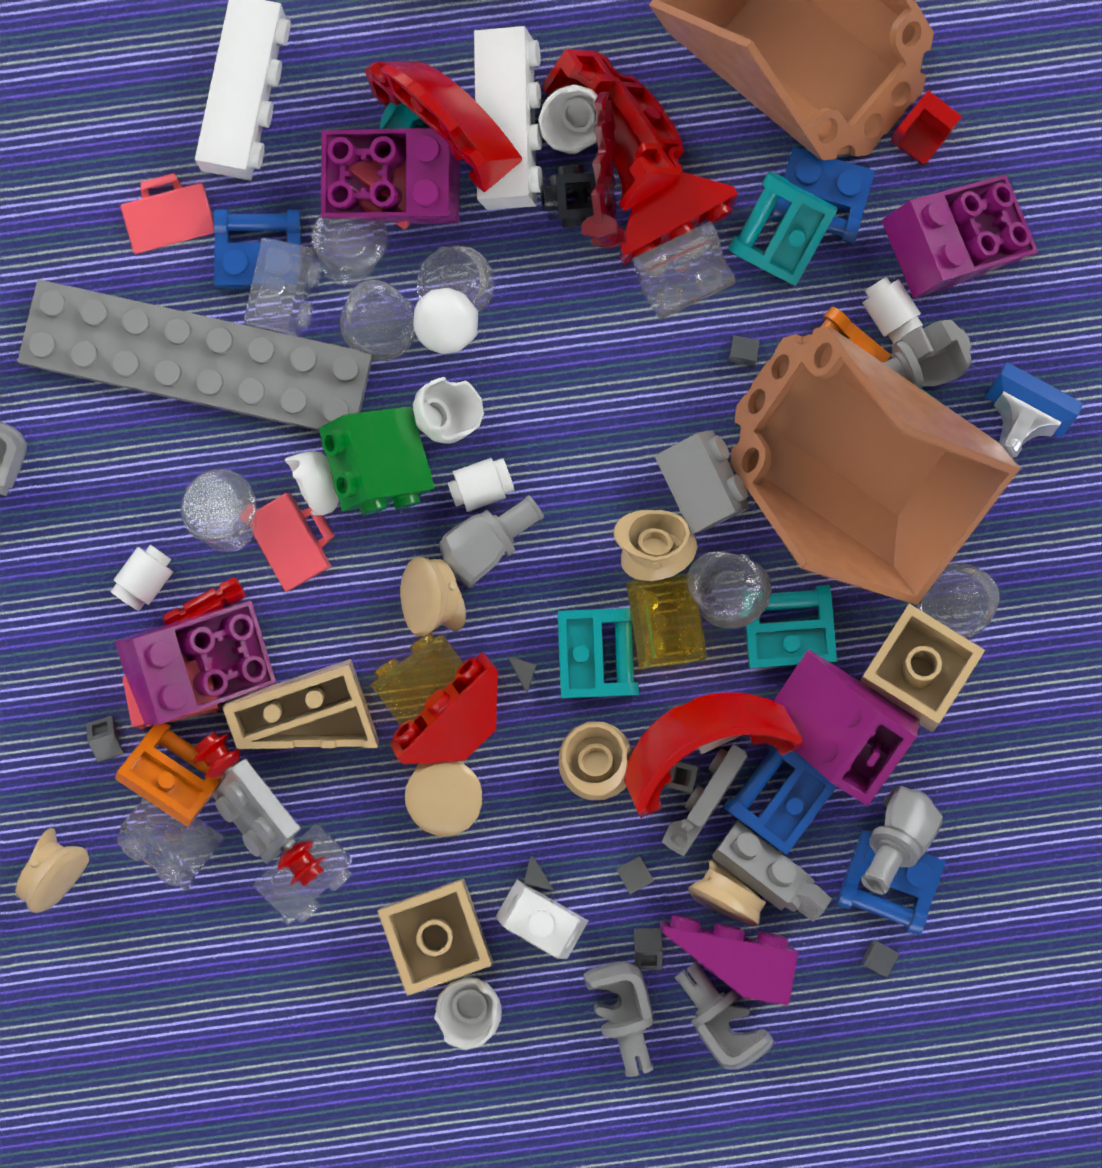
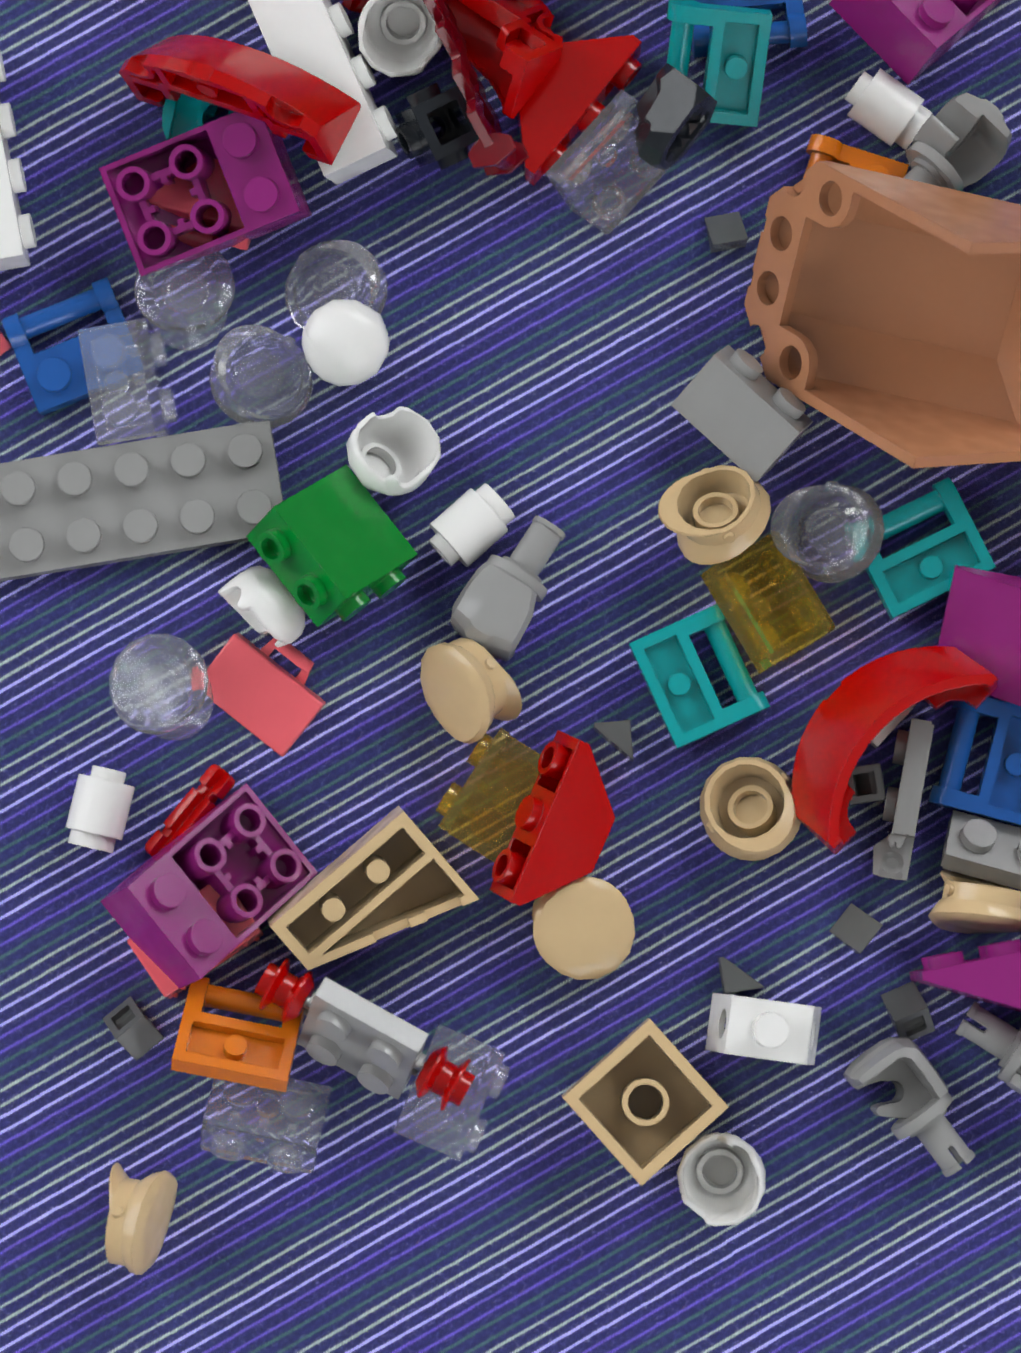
camera: 25 degrees left, 0 degrees up
none -> black rock [634,63,717,169]

